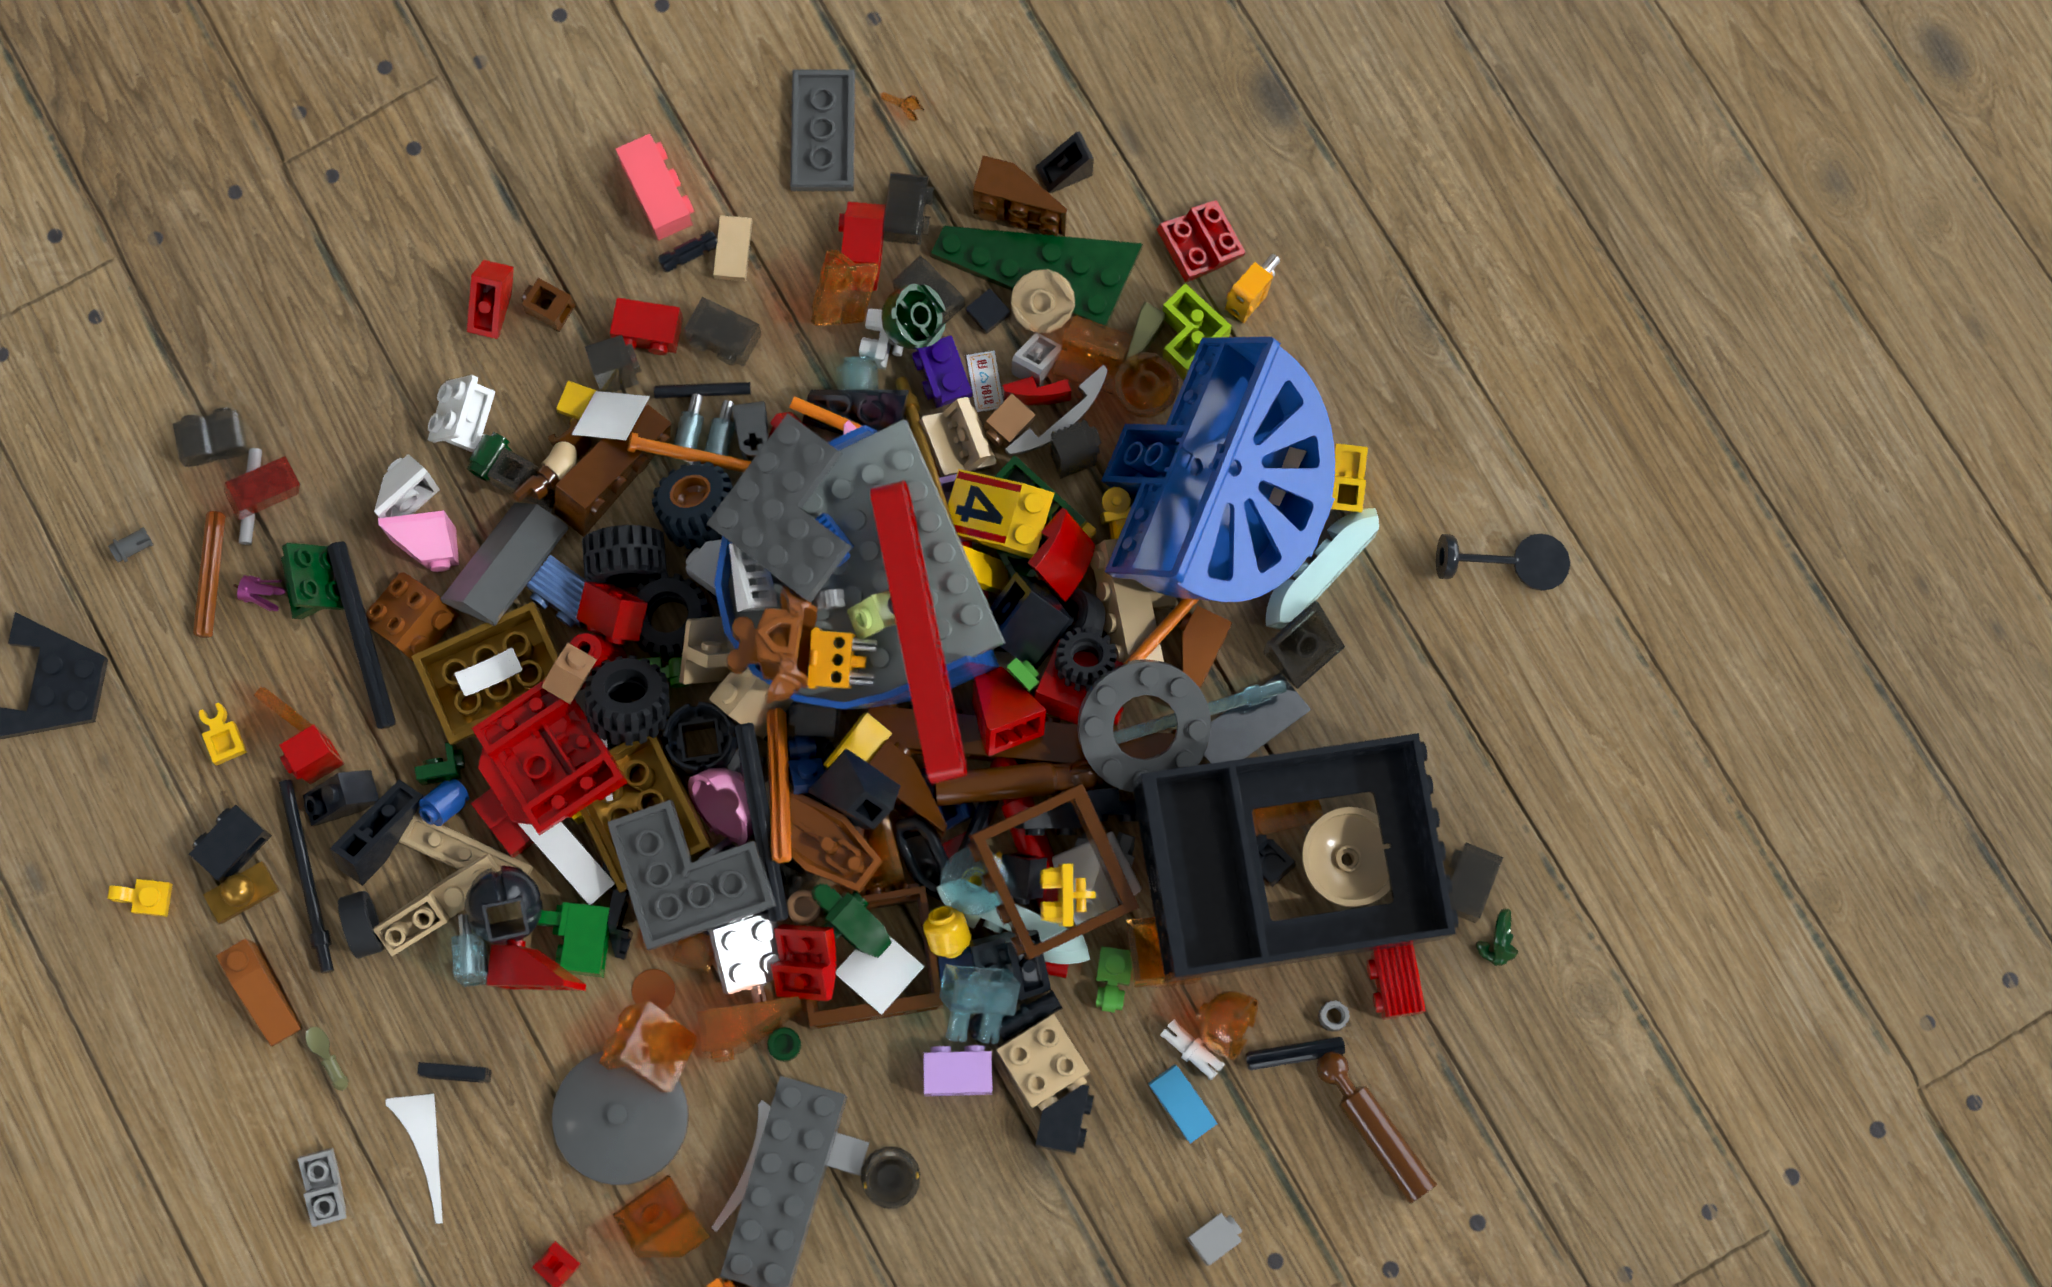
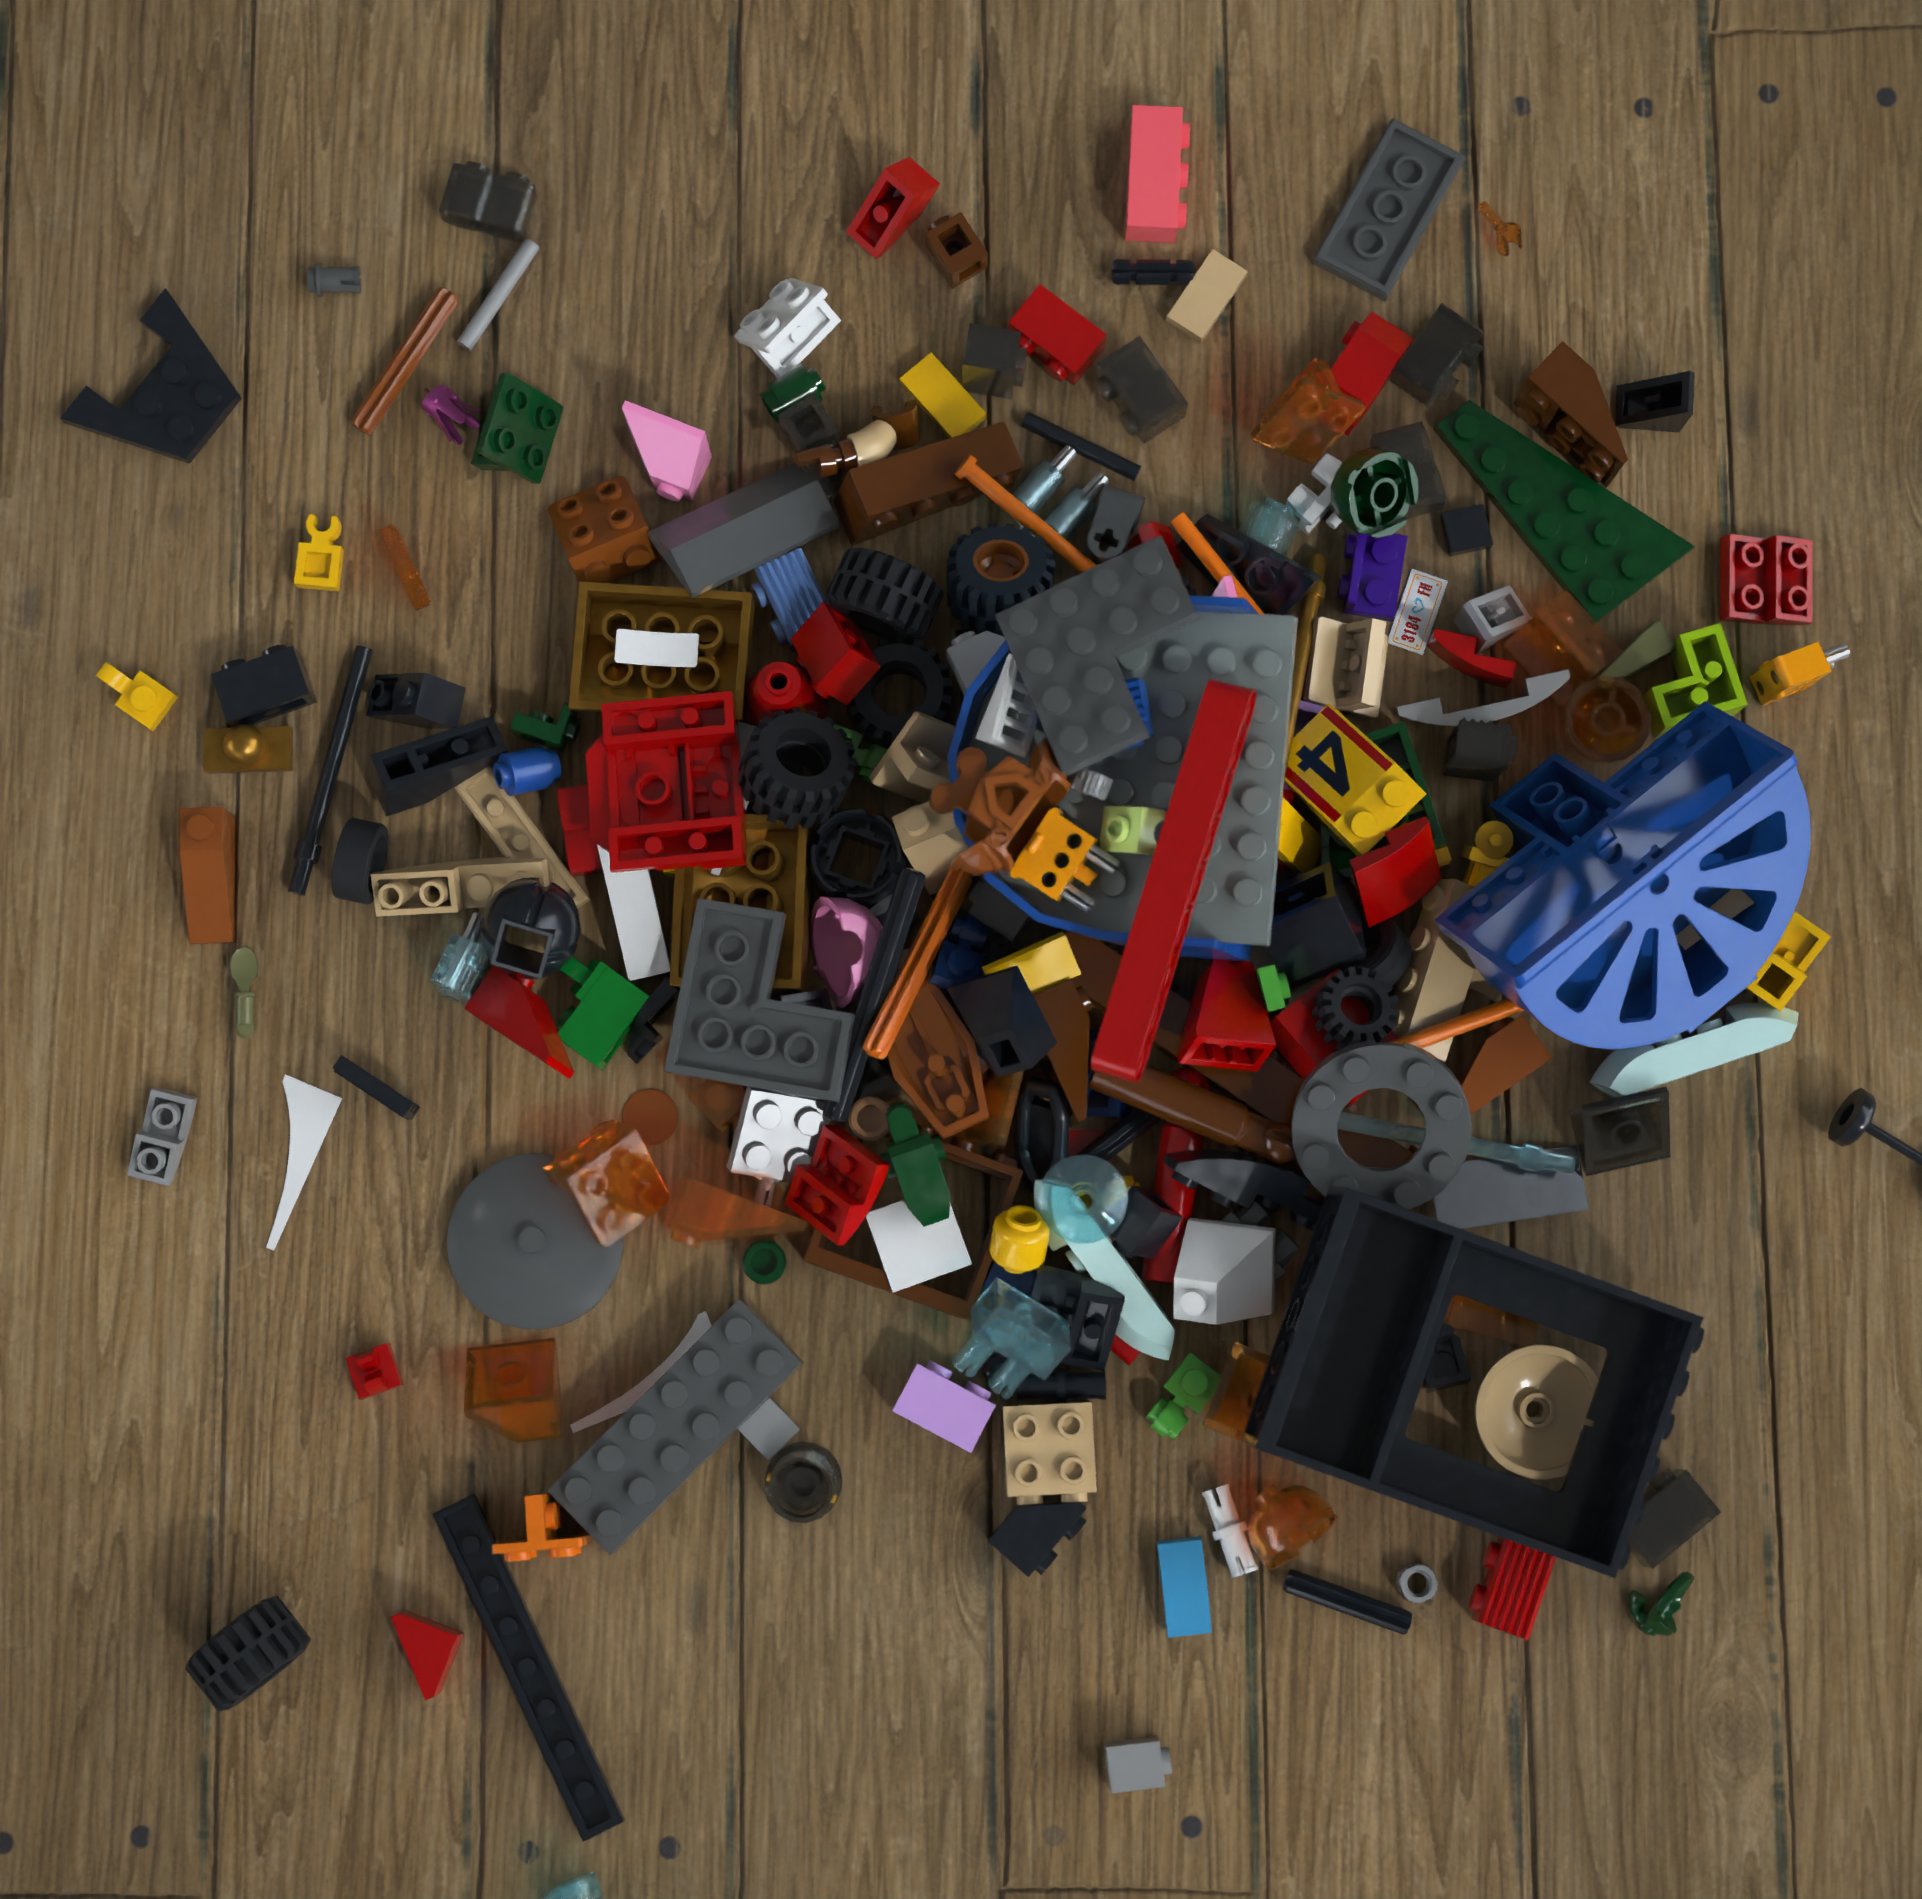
camera: 30 degrees right, 5 degrees up
clear red brick [224,456,300,521] -> none
red brick [279,724,345,785] -> none
black axle [327,541,396,729] -> none
white slope [374,454,440,518] -> none
medium nougat brick [541,643,597,704] -> none
white sticker [572,391,650,440] -> none
reddish brown window [967,784,1140,960] -> none
medium nougat brick [984,394,1035,448] -> none
tan tile [1011,269,1075,333] -> none
yellow hips [1040,864,1096,926] -> none
reddish brown piece [1317,1051,1437,1204] -> none

